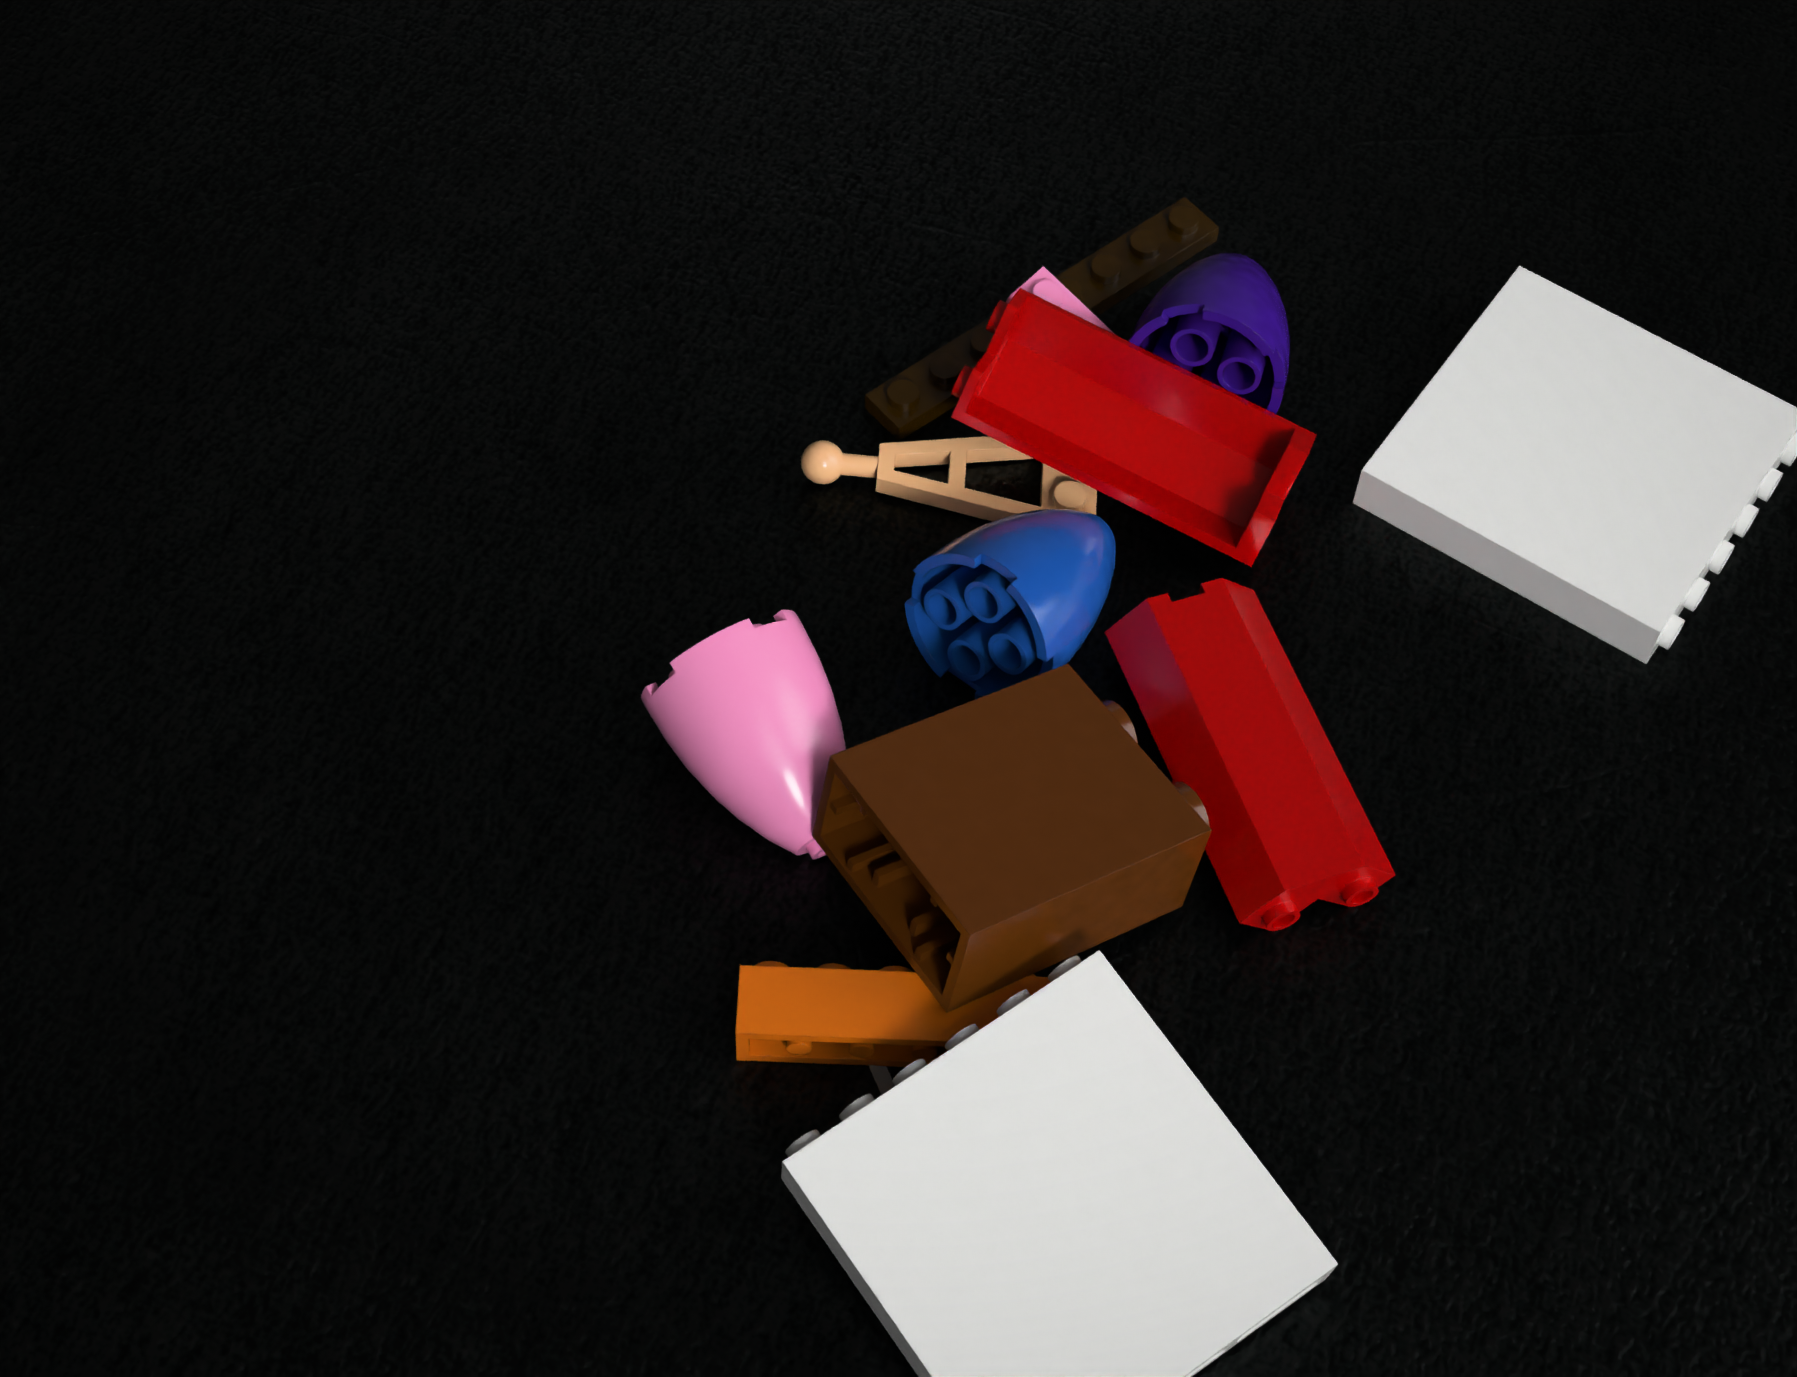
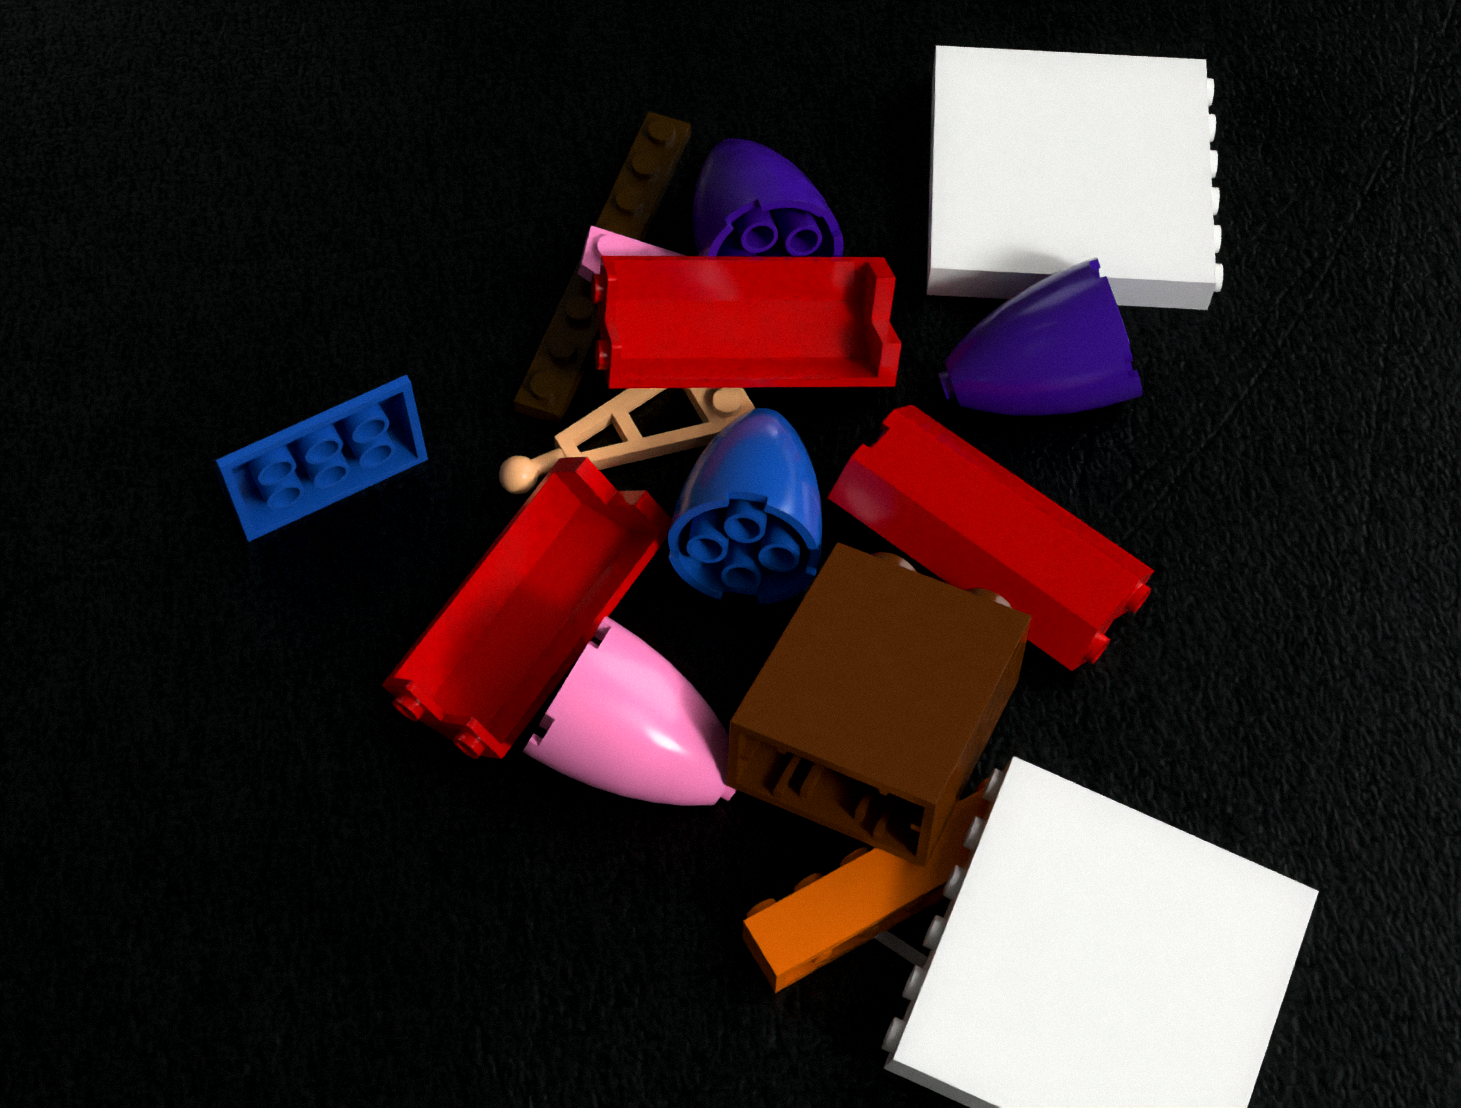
camera: 30 degrees left, 5 degrees up
none -> blue slope [215,374,428,542]
none -> red panel [382,457,672,759]
none -> dark purple cylinder [938,257,1143,416]

